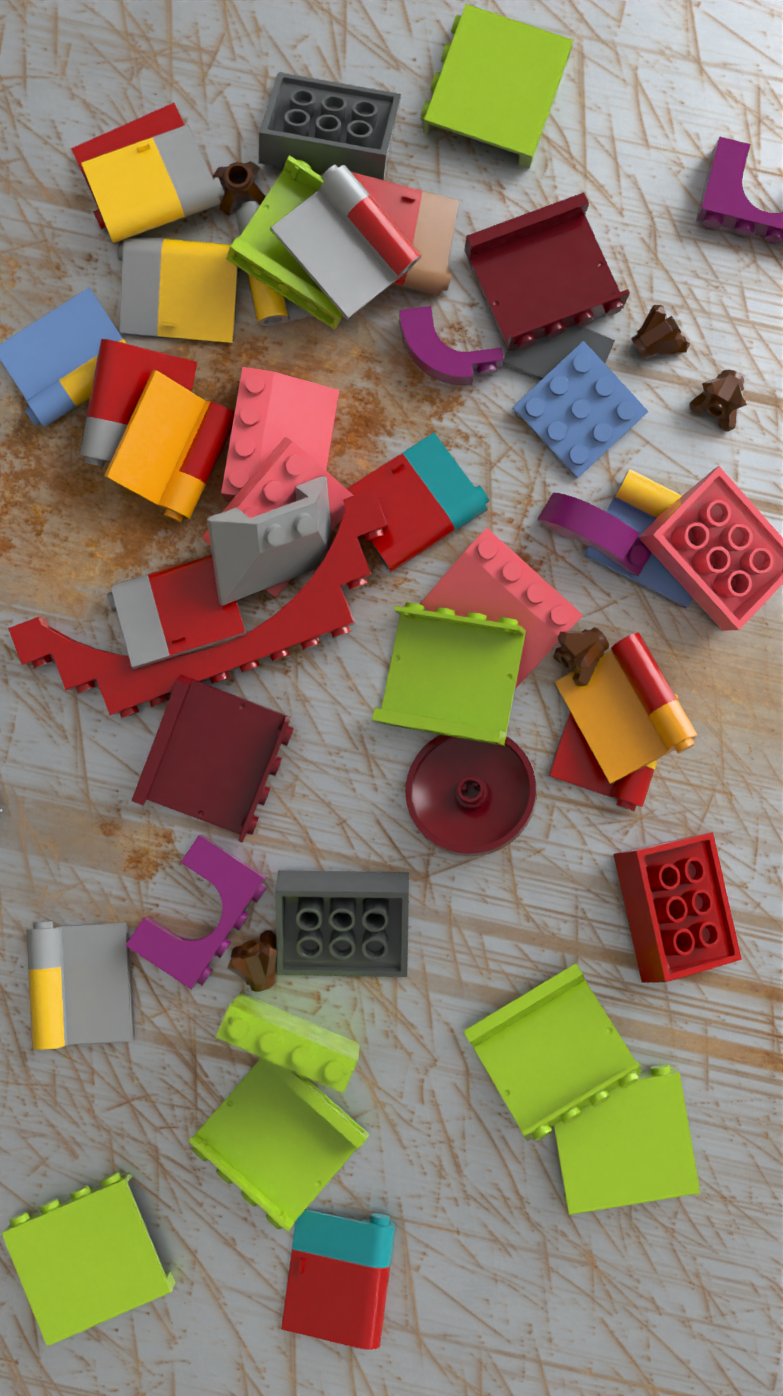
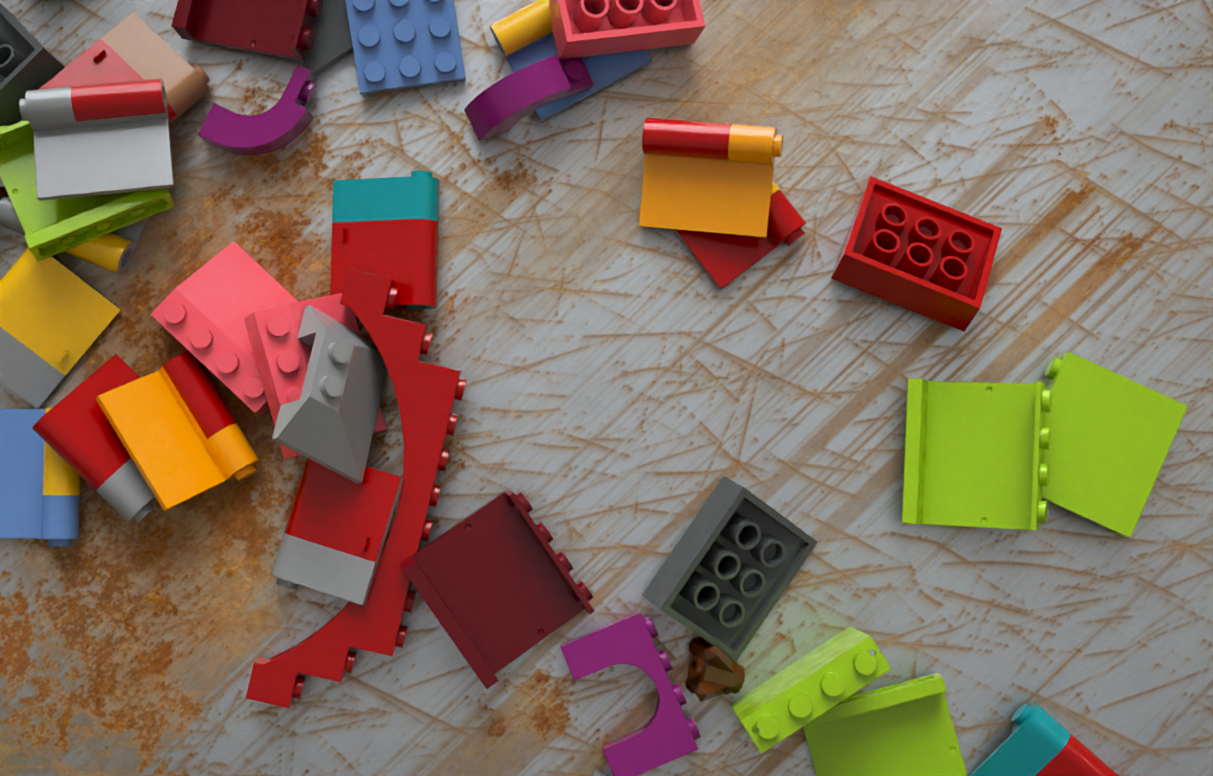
camera: 60 degrees left, 0 degrees up
lime panel [372,602,526,746] -> none
dark red dish [405,735,537,856] -> none
coral slope [420,527,583,689] -> none
reddish brown rock [553,627,609,687] -> none

